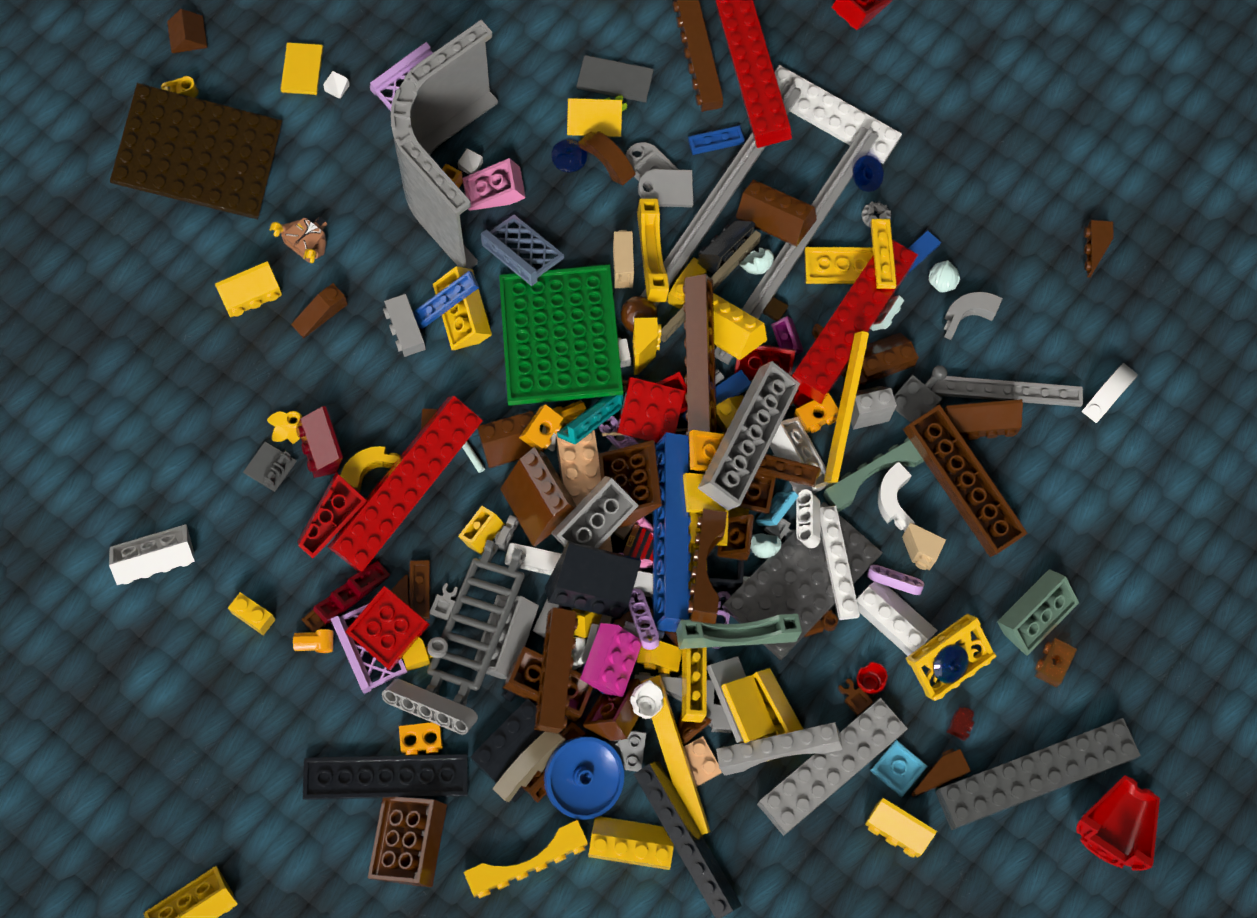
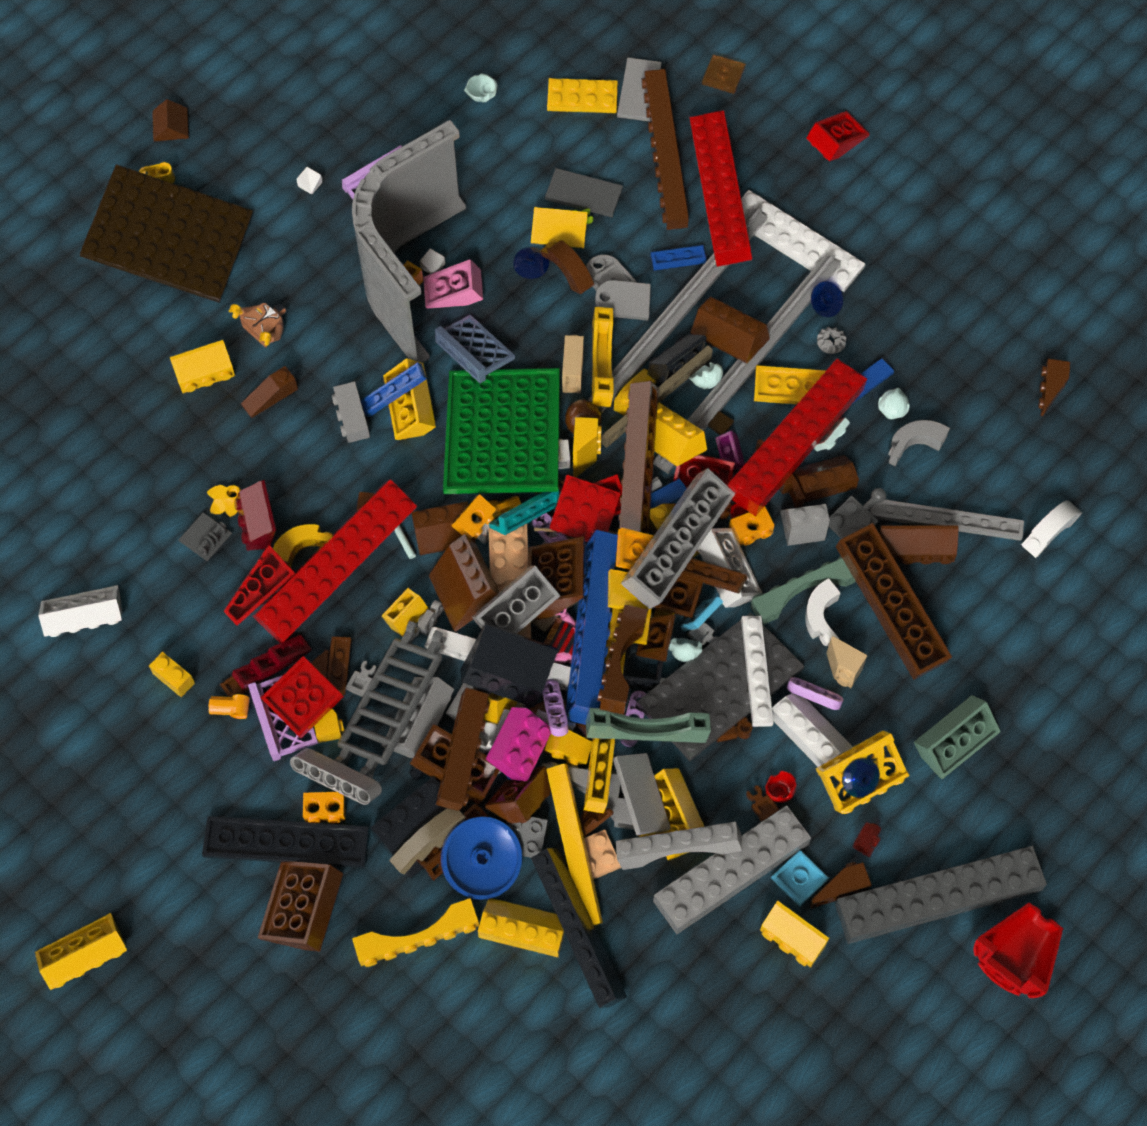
camera: 10 degrees right, 5 degrees down
yellow tile [281,43,323,95] -> none
light grey tile [428,637,448,658] -> none
white hair [630,680,664,719] -> none
yellow tile [721,675,776,743] -> none
white beam [796,489,820,548] -> none
yellow tile [824,331,869,483] -> none
yellow tile [870,219,897,289] -> none
clear orange brick [1035,638,1077,687] -> none

